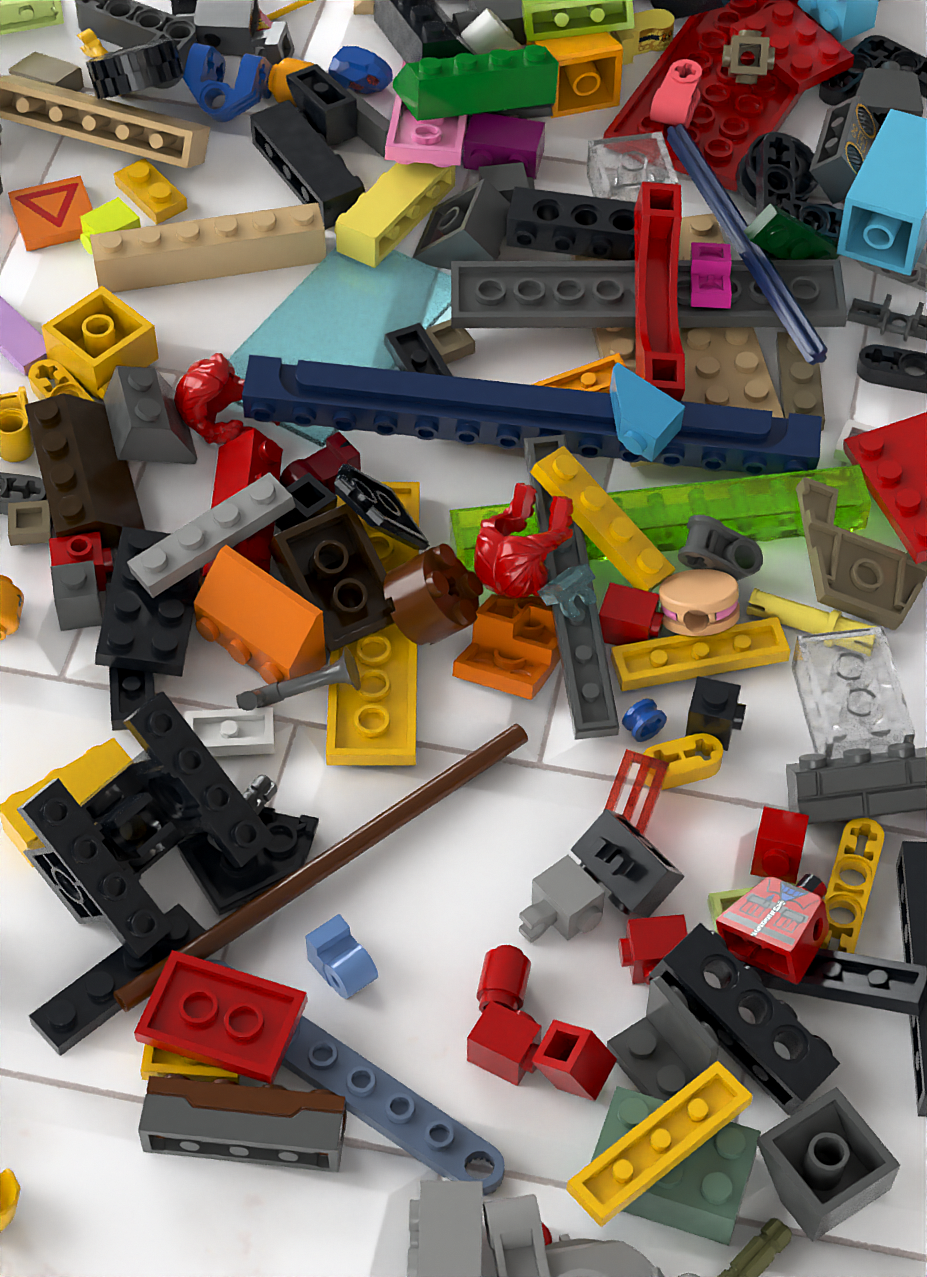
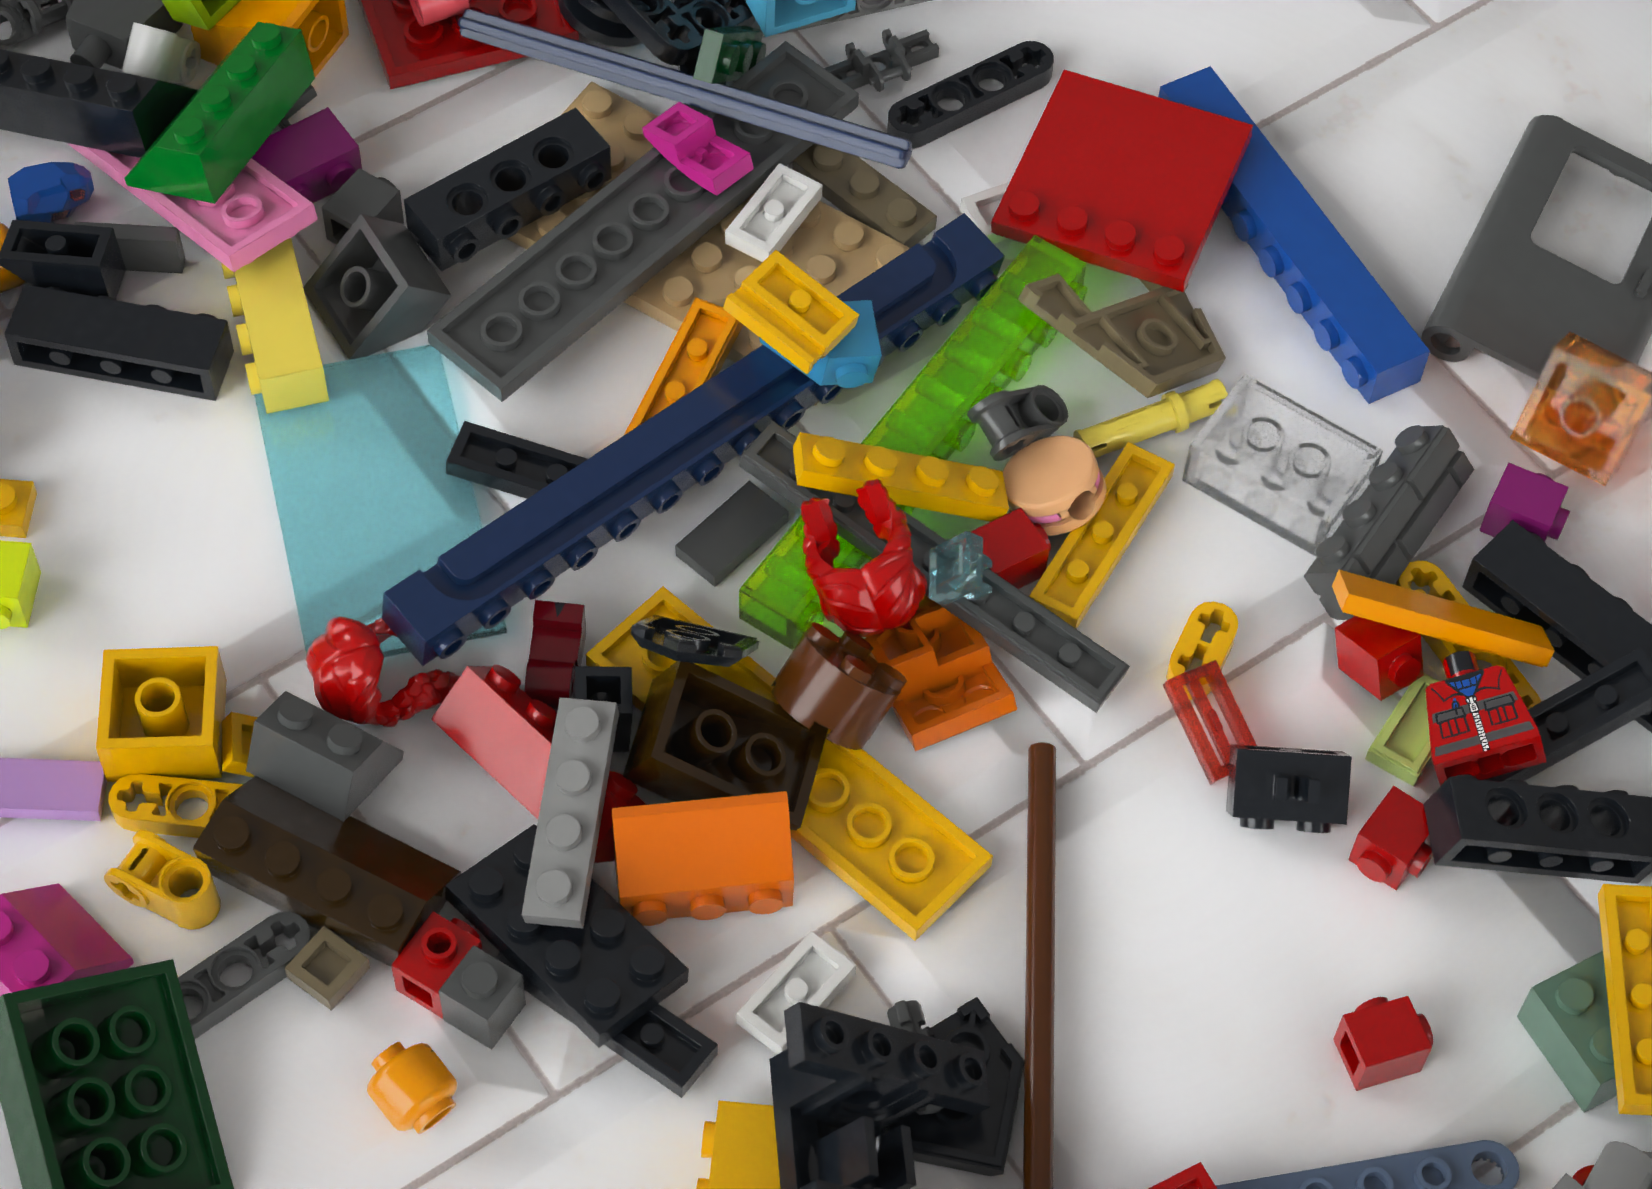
camera: 50 degrees left, 5 degrees up
tan brick [90,203,326,293] -> none
dark grey piece [236,646,361,711] -> none
medium blue leg [305,914,378,999] -> none
dark tan plate [425,319,475,364] -> none
red brick [476,945,531,1013] -> none
light grey brick [519,855,605,943] -> none
red brick [531,1019,617,1101] -> none
clear brick [587,132,679,202] -> none
dark grey bracket [607,975,719,1101] -> none
blue bush [622,698,667,742] -> none
red arch [634,182,685,401] -> none
black brick [685,676,746,751] -> none
none -> dark grey tile [675,480,789,587]
none -> yellow plate [723,250,859,374]
none -> white plate [725,163,823,262]
none -> light orange tile [1332,569,1555,668]

